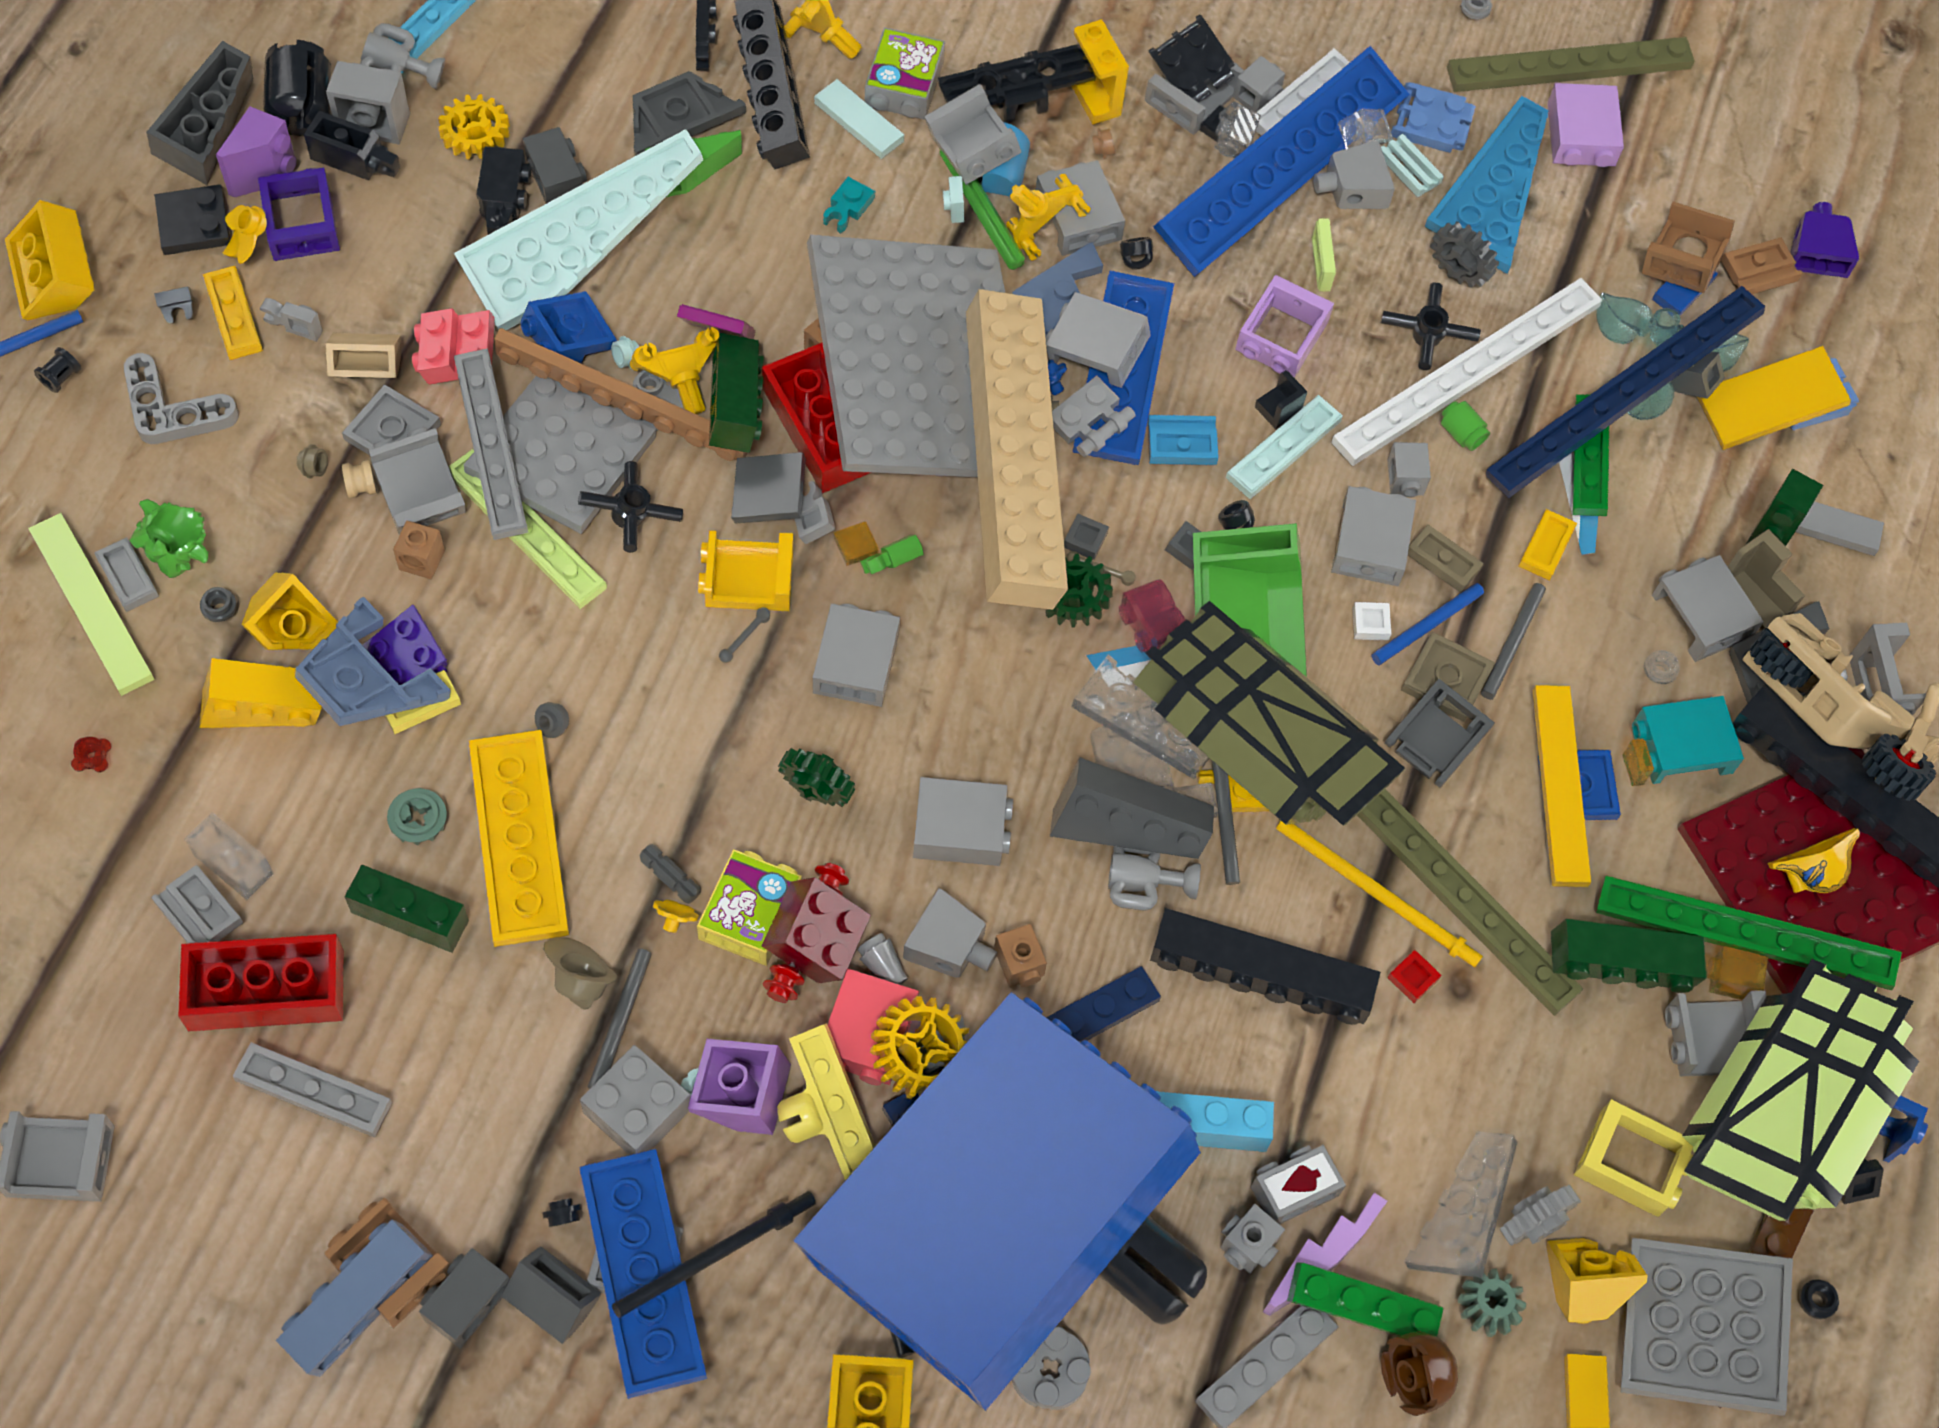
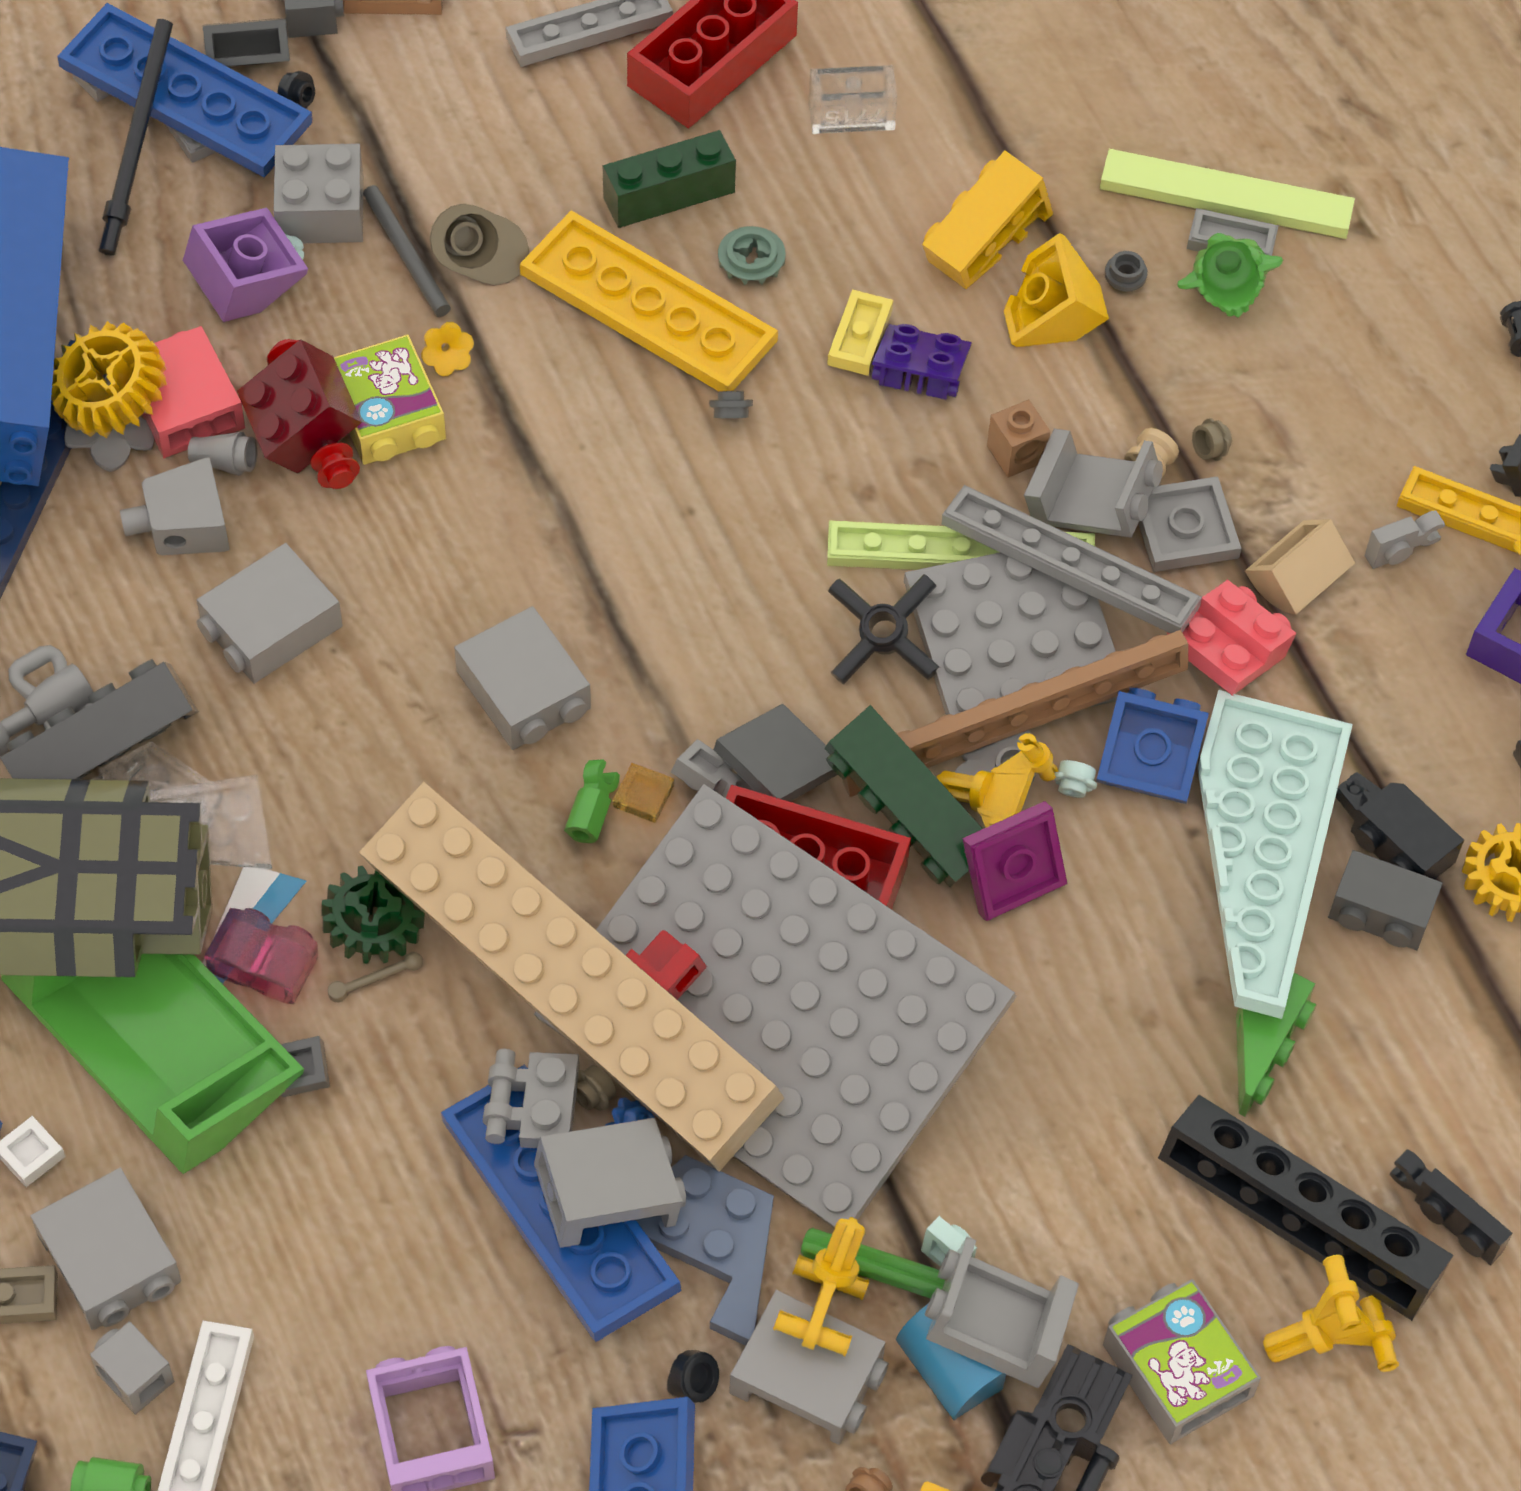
camera: 140 degrees right, 5 degrees down
clear red plate [71,736,112,773] -> none
light grey beam [124,353,239,444] -> none
light grey plate [151,865,243,943] -> none
sand blue wing [295,597,451,726] -> none
dark grey wing [633,71,746,156] -> none
dark grey axle [639,844,701,904] -> none
yellow panel [698,530,794,611] -> none
dark grey hinge [719,607,770,663] -> none
light yellow plate [777,1023,876,1181] -> none
dark green gear [778,748,855,807] -> none
light aqua tile [814,79,904,159] -> none
teal plate [823,176,875,233] -> none
medium nougat brick [994,924,1047,988] -> none
dark grey plate [1064,514,1109,560] -> none
dark azure plate [1148,415,1218,465] -> none
black tile [1218,500,1255,530] -> none
light aqua tile [1226,395,1343,499] -> none
black panel [1255,370,1307,430] -> none
none -> red panel [625,930,707,1000]

